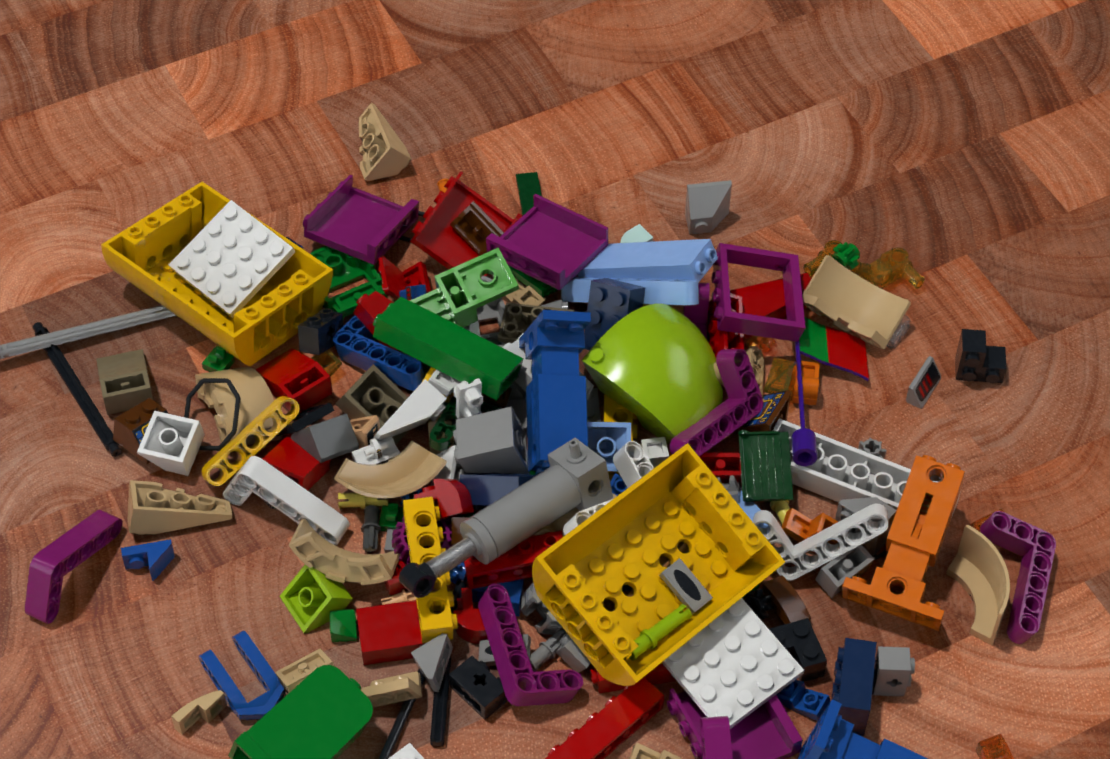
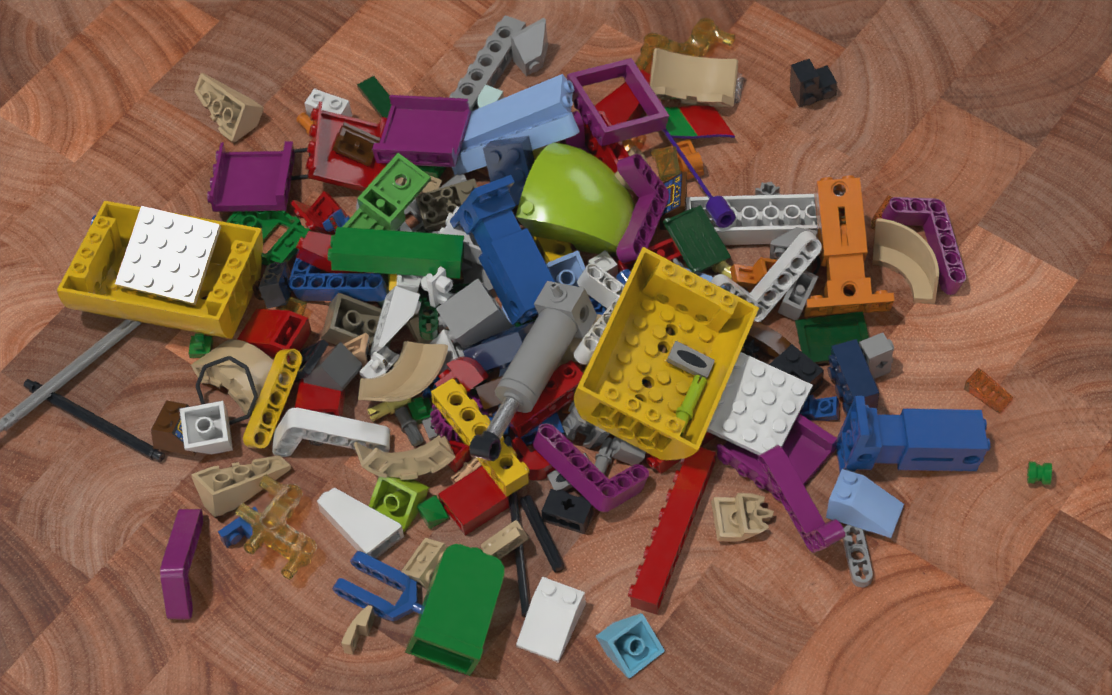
camera: 20 degrees left, 5 degrees up
dark tan slope [96,349,153,415] -> none
light grey slope [411,633,453,692] -> none
green gear [832,242,860,270] -> none
slope [906,356,941,409] -> none
none -> clear yellow pin [235,474,317,579]
none -> white brick [305,89,352,117]
none -> white slope [317,488,404,559]
none -> light grey brick [449,15,526,111]
none -> dark green piece [795,311,869,364]

